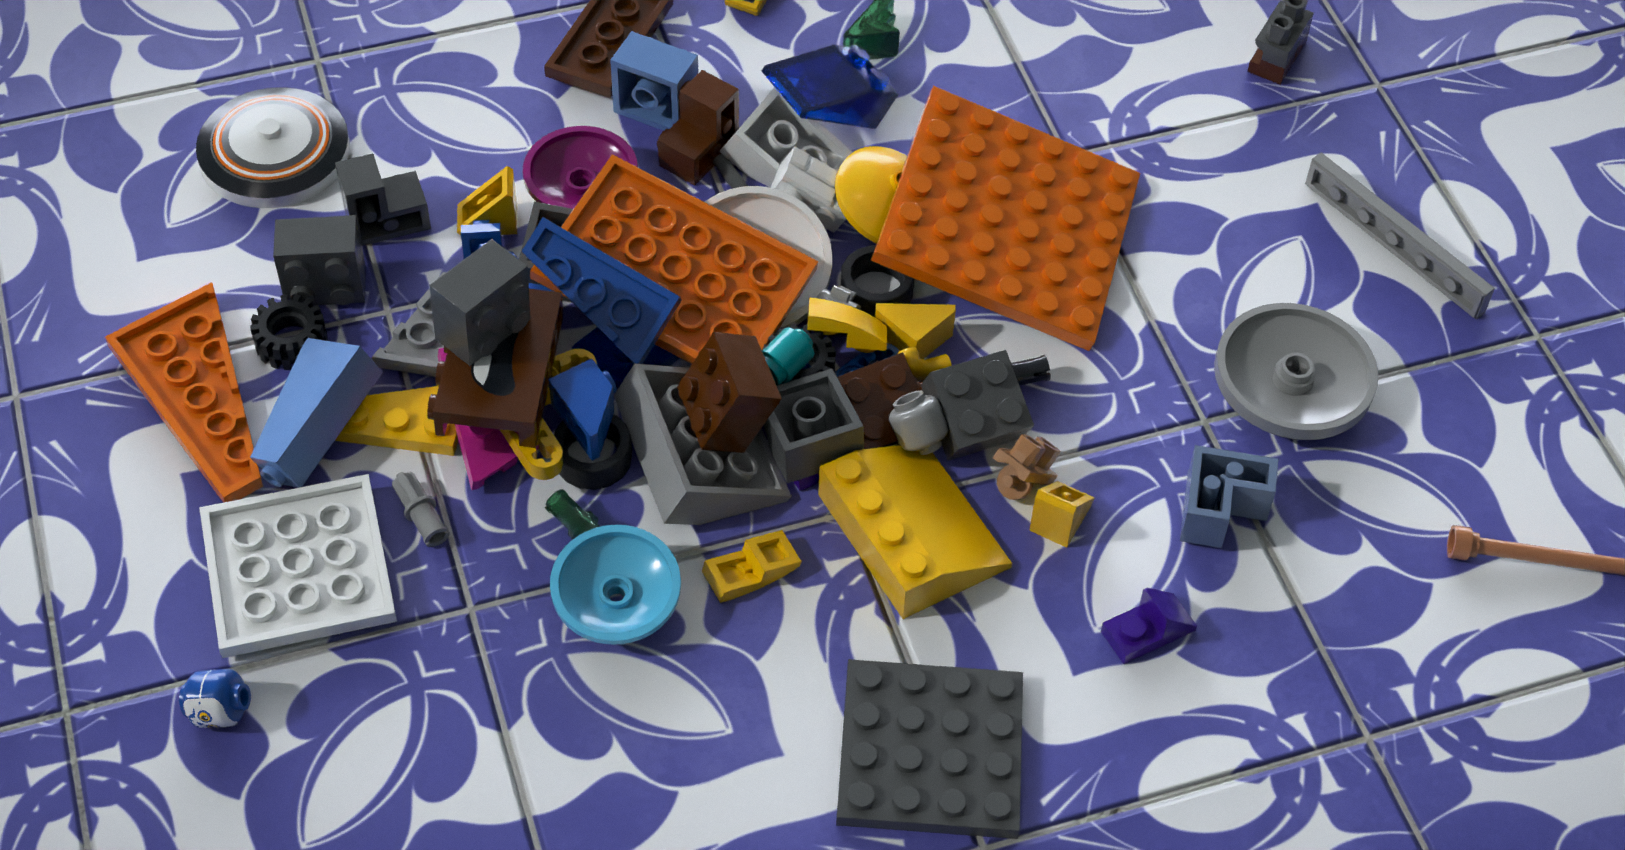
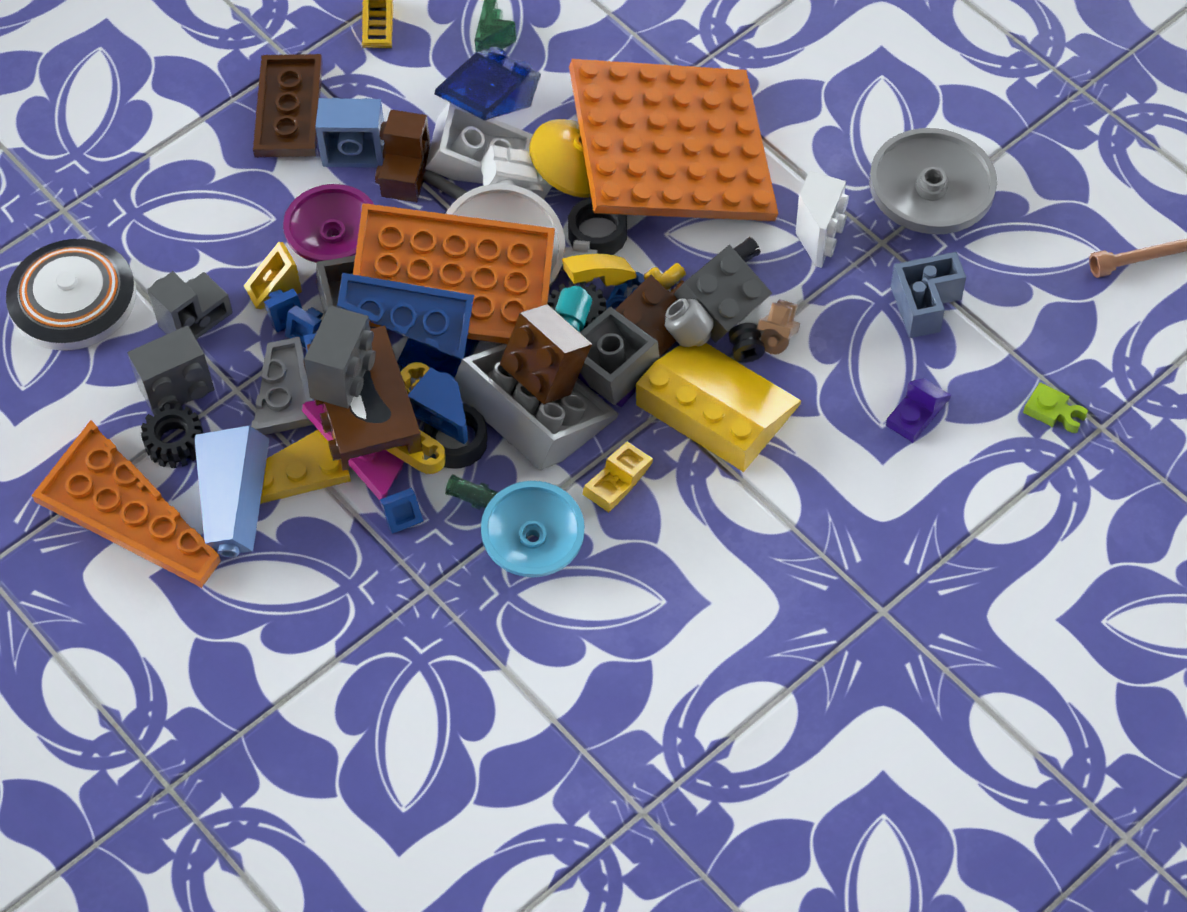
camera: 20 degrees left, 5 degrees up
blue head [179,669,251,728] -> none
white plate [199,474,397,658] -> none
light grey axle [392,471,450,547] -> none
dark grey plate [836,659,1023,839] -> none
yellow slope [875,303,956,359] -> none
yellow slope [1029,481,1095,548] -> none
light grey tile [1305,152,1495,320] -> none
none -> blue tile [380,488,424,534]
none -> black wheel [728,323,765,363]
none -> white slope [796,171,849,268]
none -> lime plate [1023,382,1088,433]

